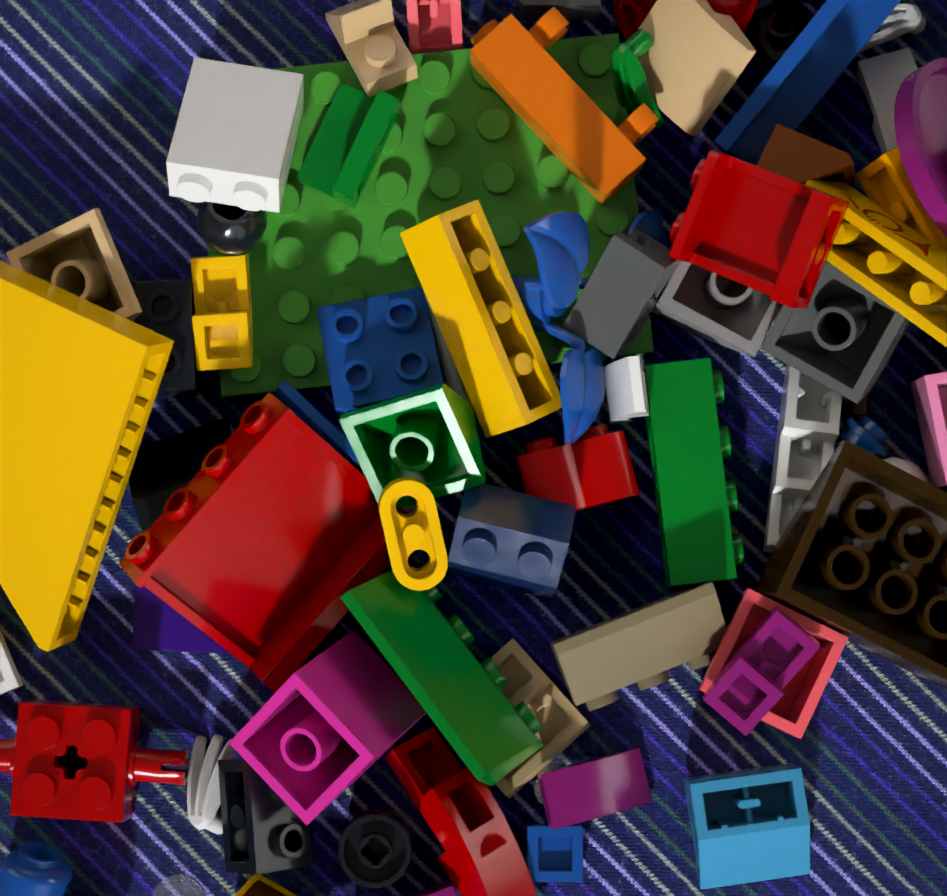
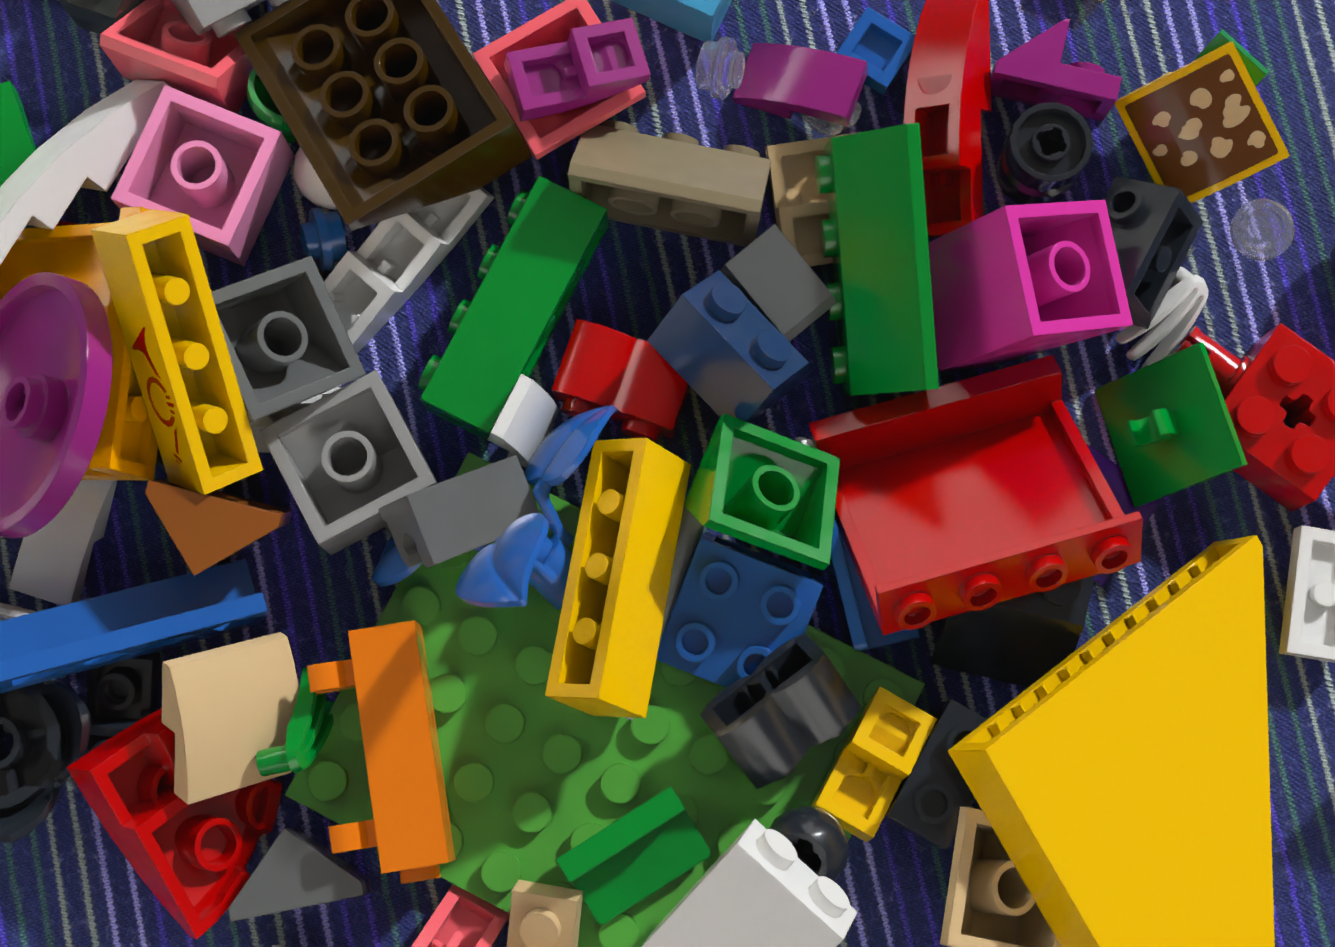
camera: 150 degrees left, 5 degrees down
yellow plate [378,477,448,591] -> none
red panel [669,150,850,309] -> none
none -> clear plate [696,36,745,100]
none -> black brick [700,633,862,789]
none -> dark grey slope [720,224,837,342]
none -> green piece [1094,342,1247,507]

